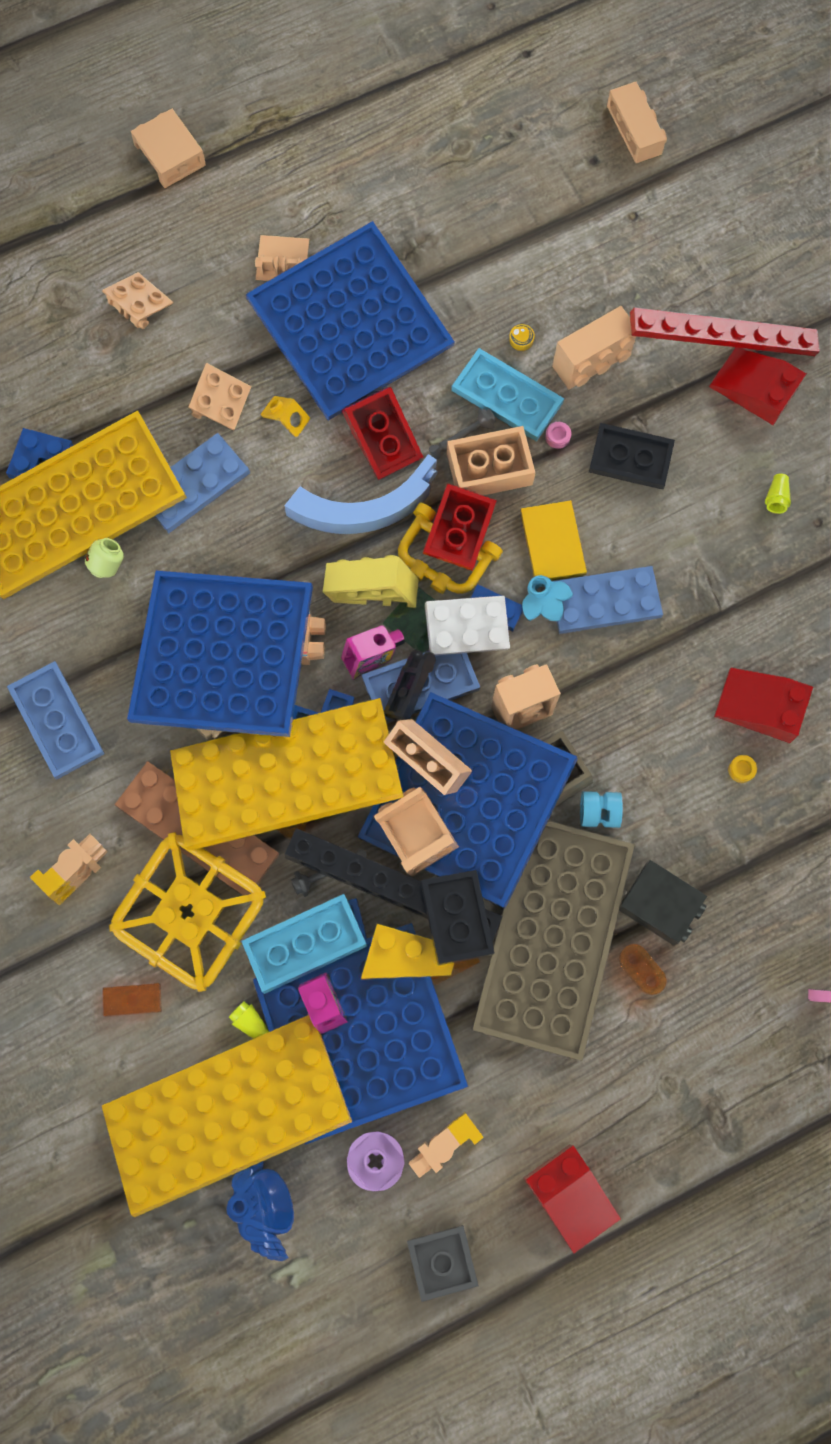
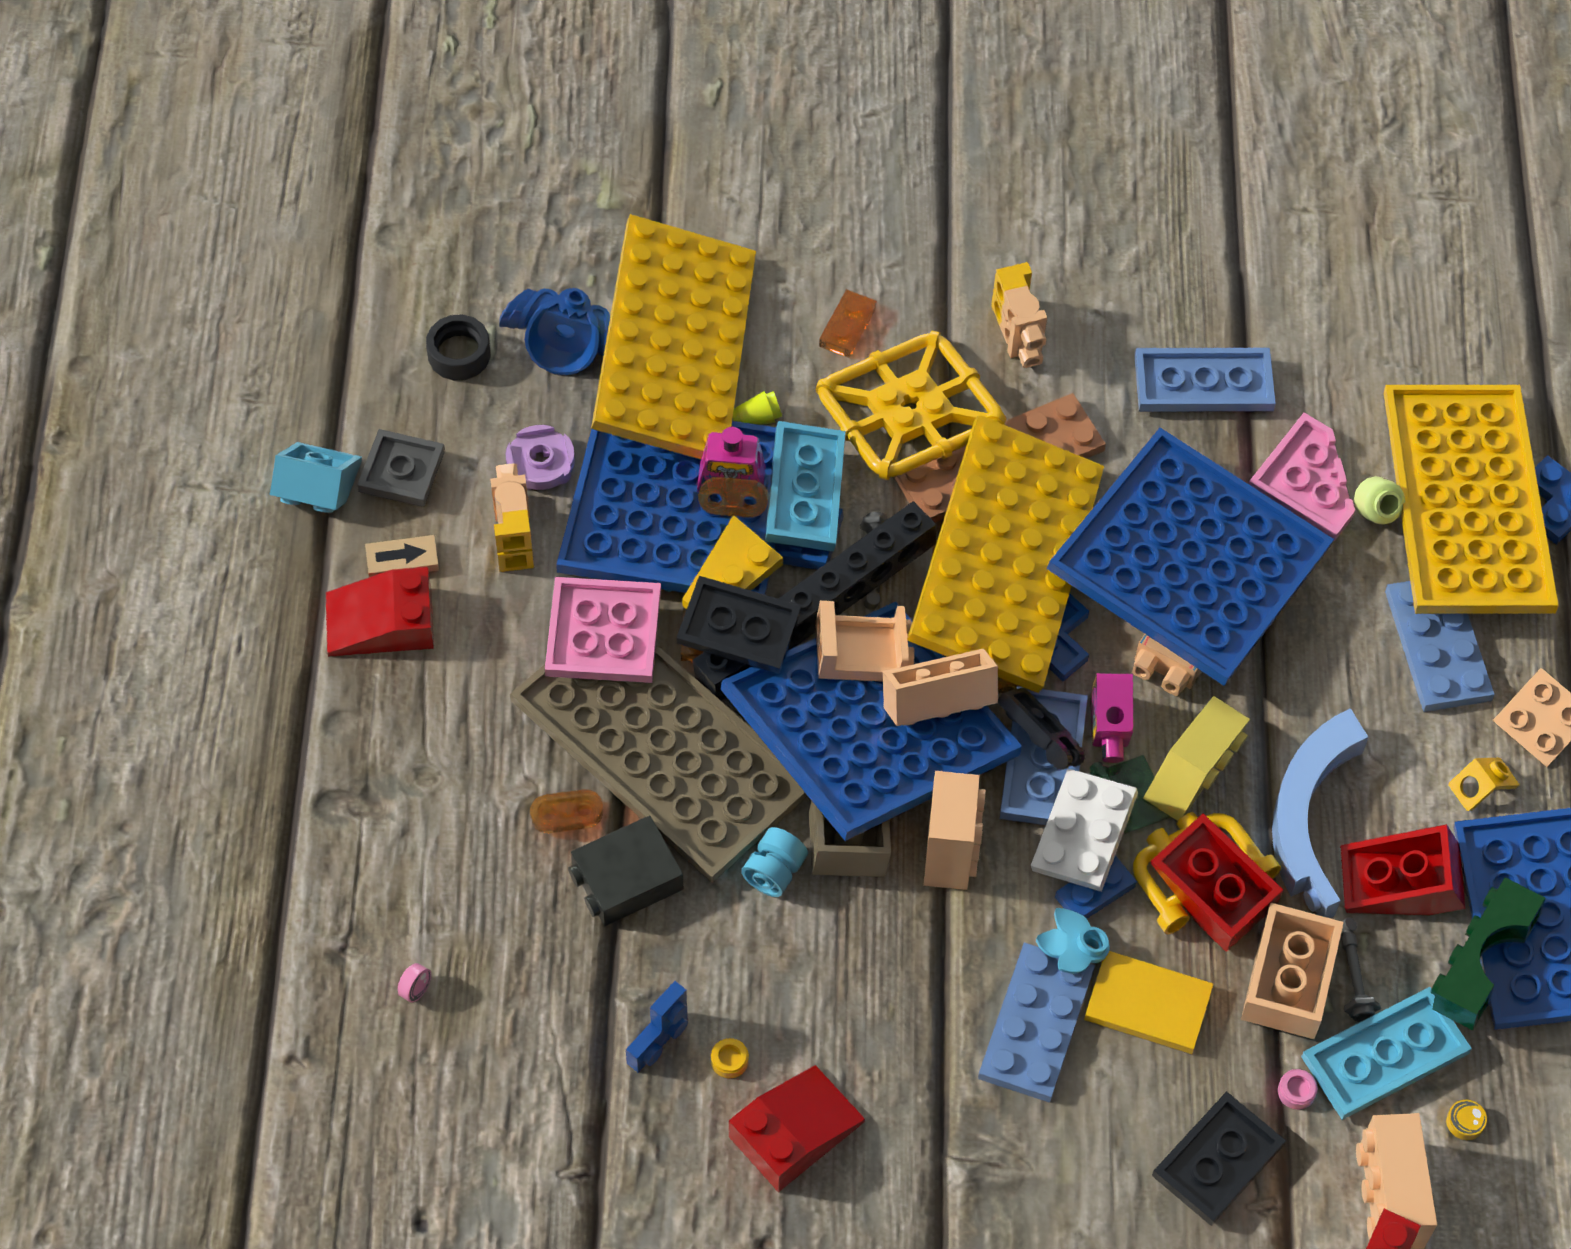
camera: 120 degrees right, 15 degrees down
none -> medium azure slope [270,442,362,513]
none -> tan tile [365,535,439,577]
none -> black tyre [426,314,491,381]
none -> bright pink plate [545,577,661,683]
none -> blue plate [626,981,688,1073]
none -> clear orange plate [698,477,769,517]
none -> bright pink plate [1249,413,1355,541]
none -> dark green arch [1430,877,1546,1031]

